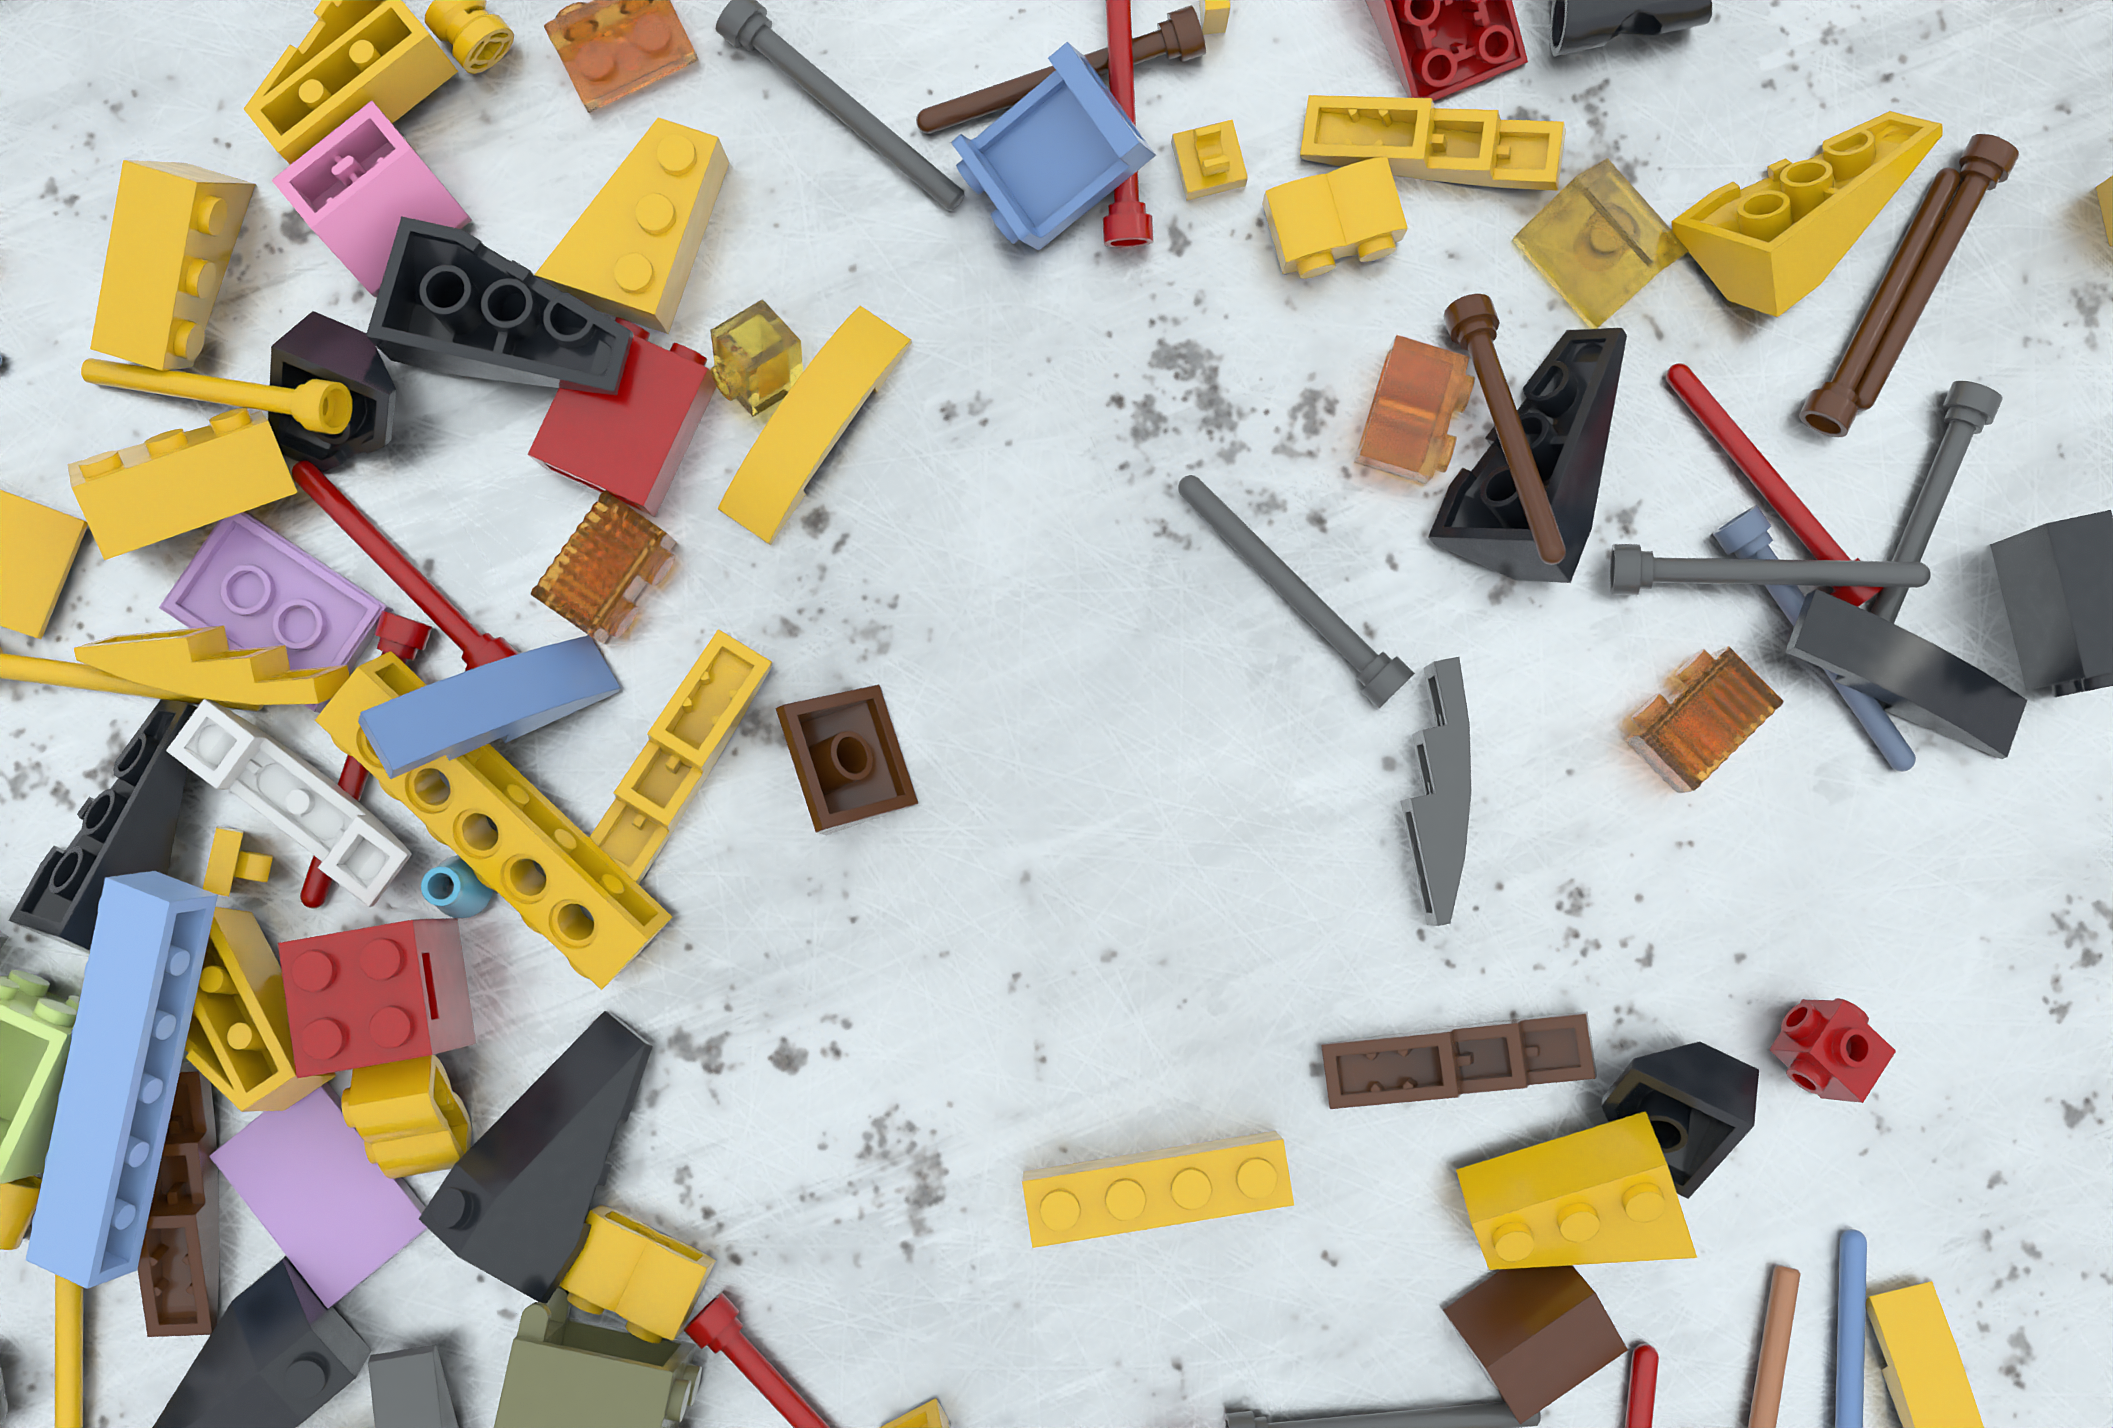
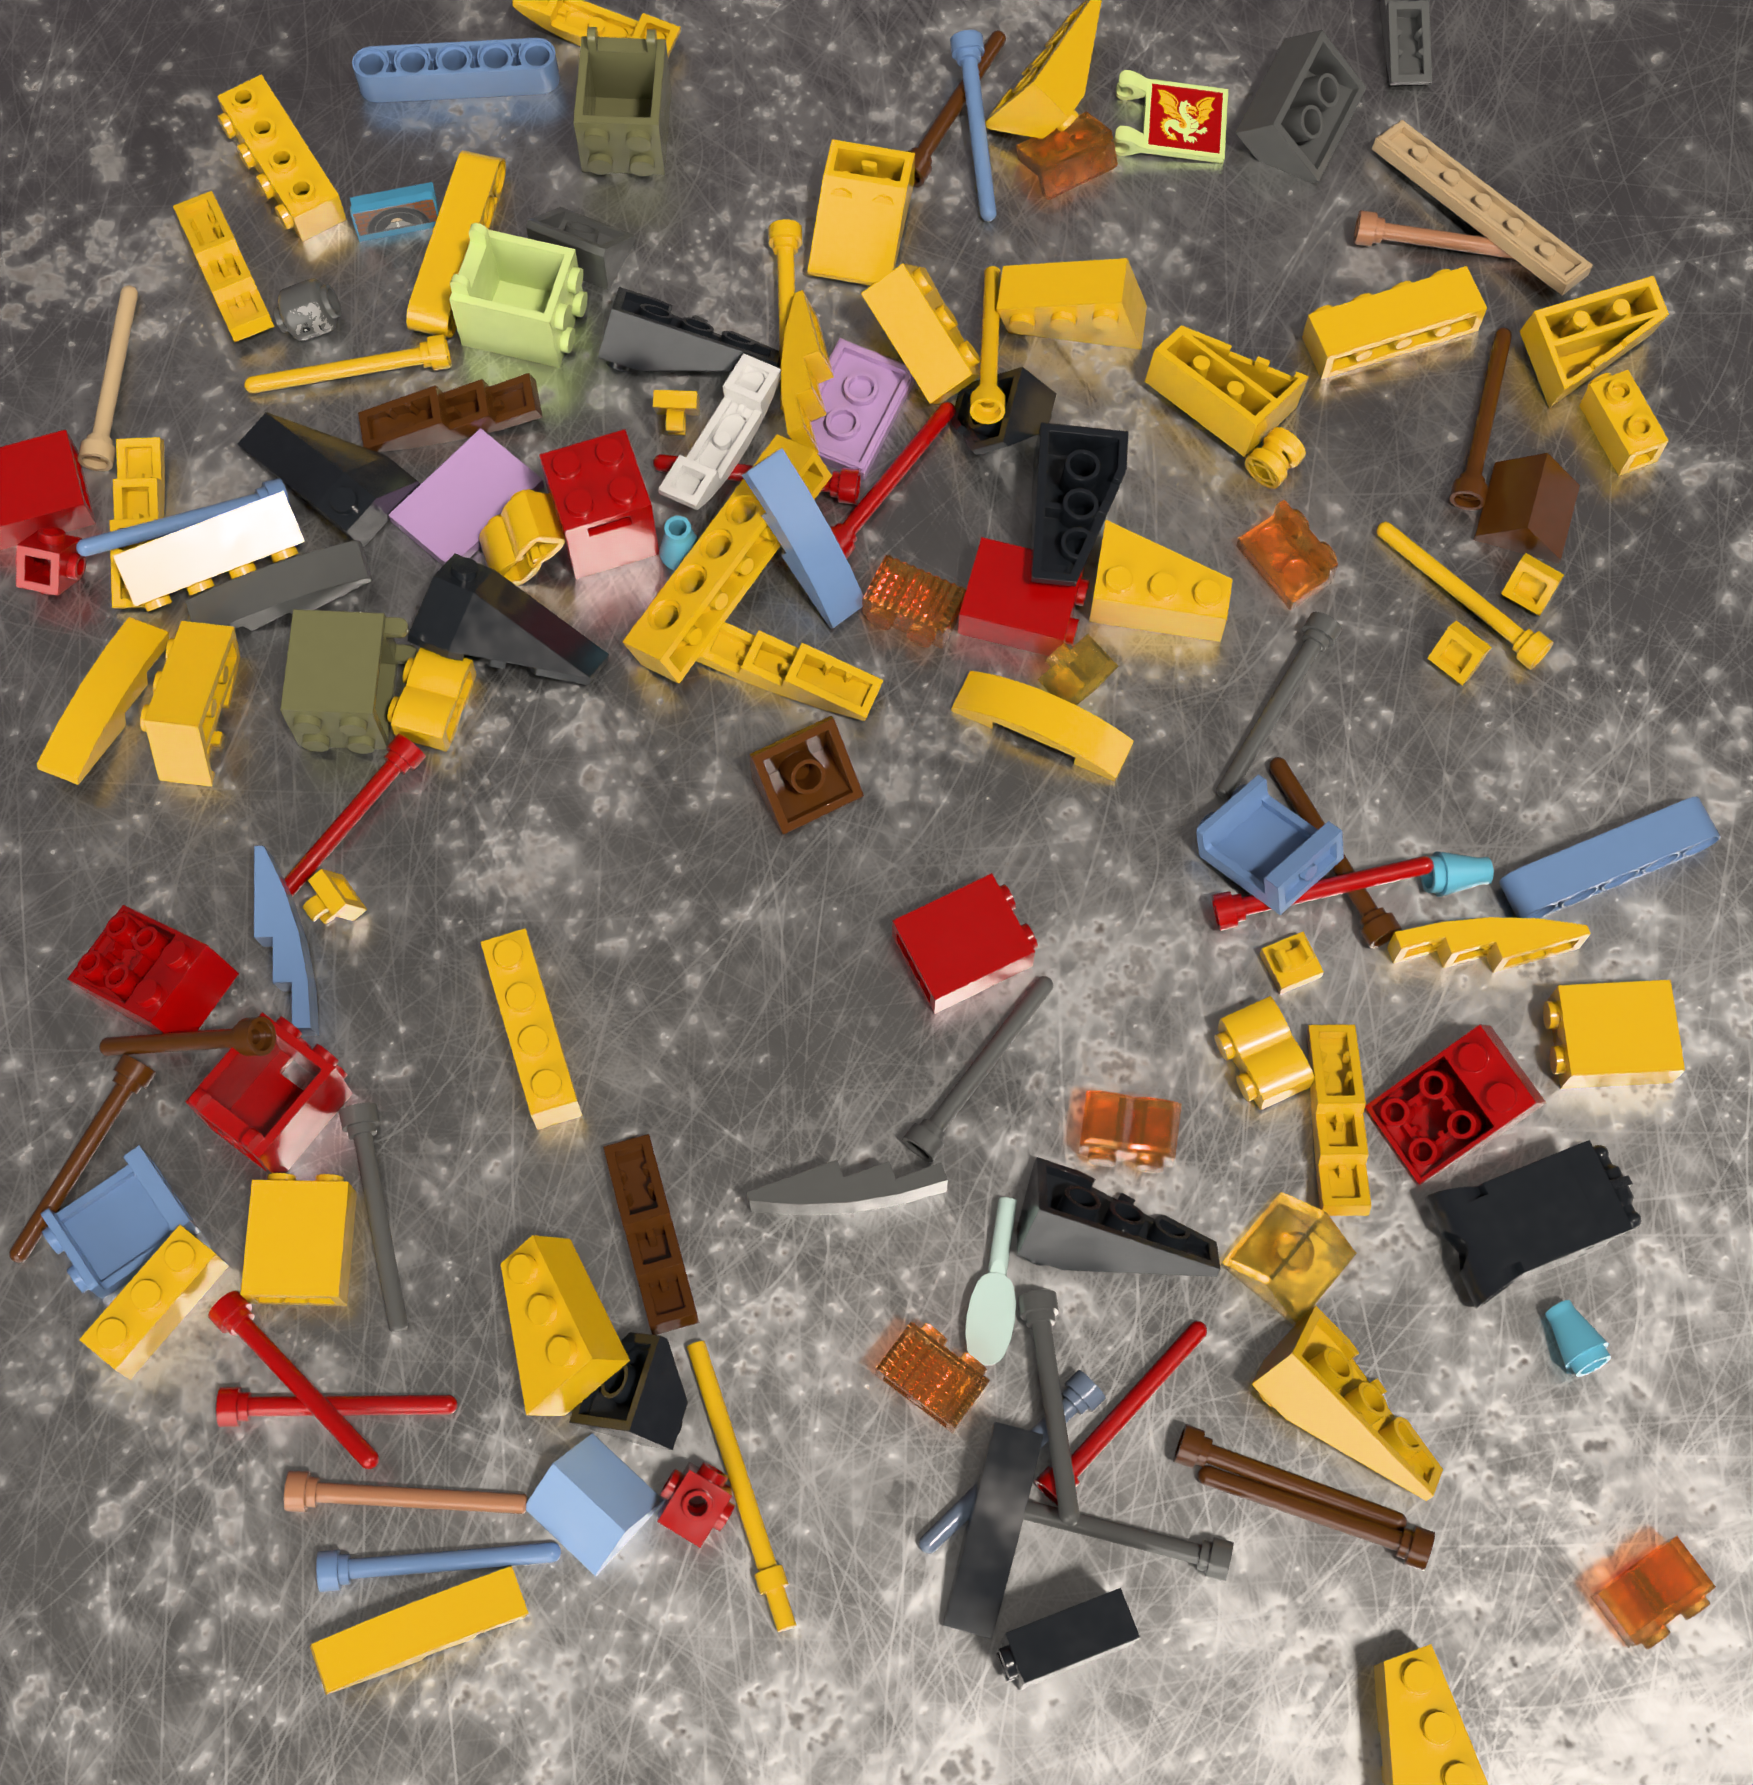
camera: 80 degrees right, 15 degrees down
light blue brick [26,871,218,1289] -> none
yellow wedge [185,907,337,1112] -> none
bright pink slope [272,101,472,297] -> none
reddish brown slope [1442,1265,1628,1425] -> none
reddish brown piece [1444,293,1566,565] -> none
none -> light blue slope [526,1433,664,1576]
none -> yellow bar [686,1341,797,1632]
none -> red brick [892,873,1038,1014]
none -> light aqua piece [965,1197,1017,1366]

